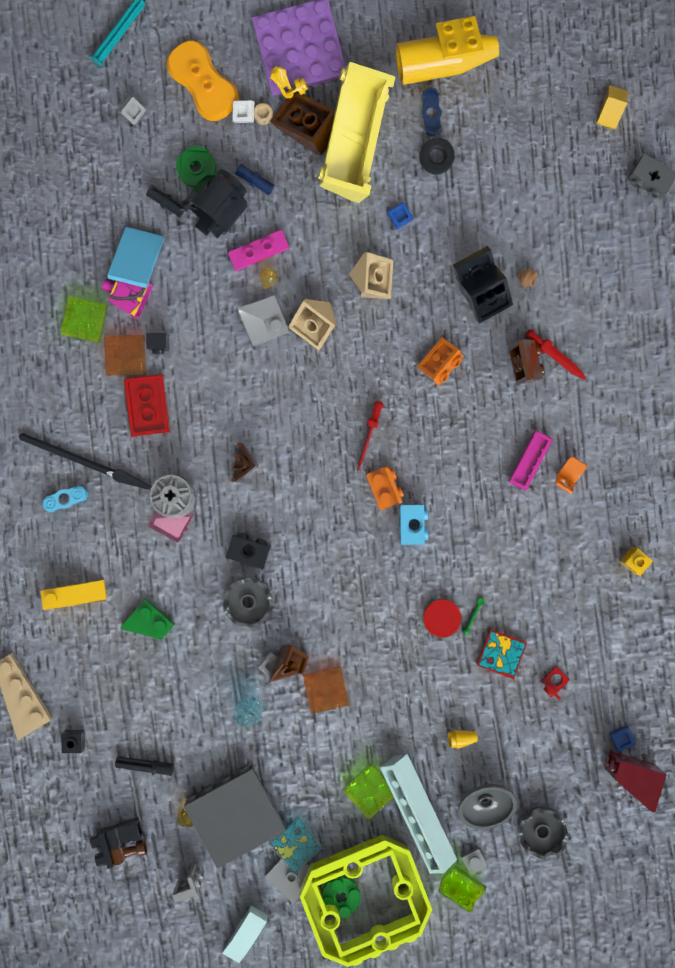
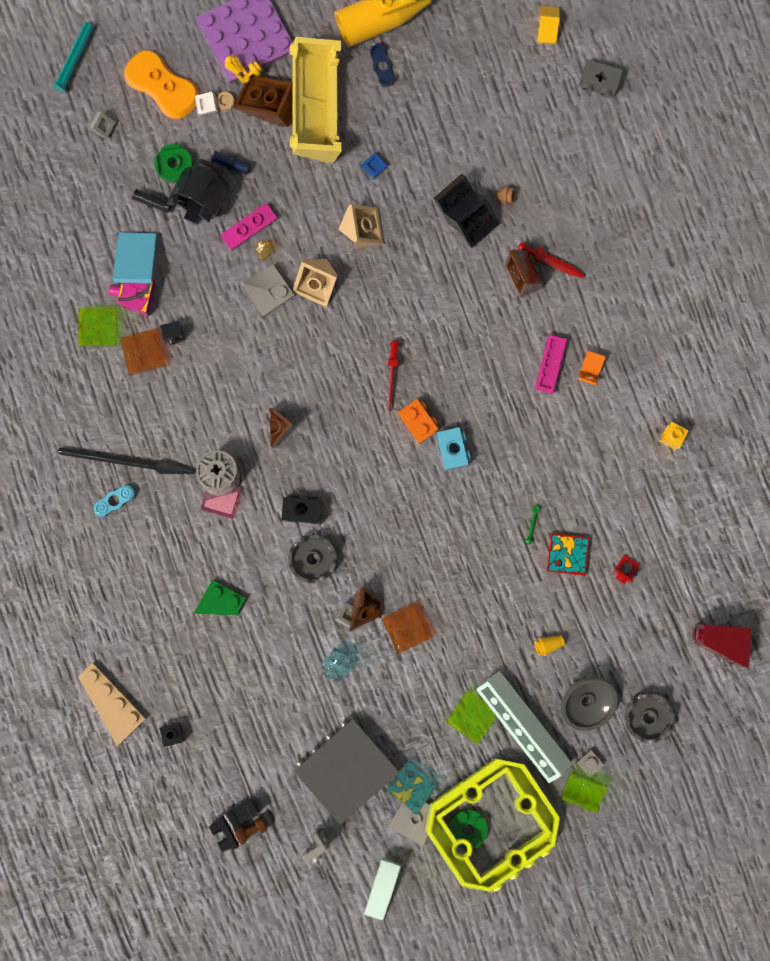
camera: 15 degrees left, 5 degrees down
yellow slope [40,580,107,610] -> none
black axle [115,756,174,776] -> none
red tile [124,374,170,437] -> none
clear yellow plate [177,808,193,828] -> none
orange bracket [417,337,463,386] -> none
black tyre [420,138,455,174] -> none
red tile [423,598,462,638] -> none
blue tile [609,726,636,752] -> none

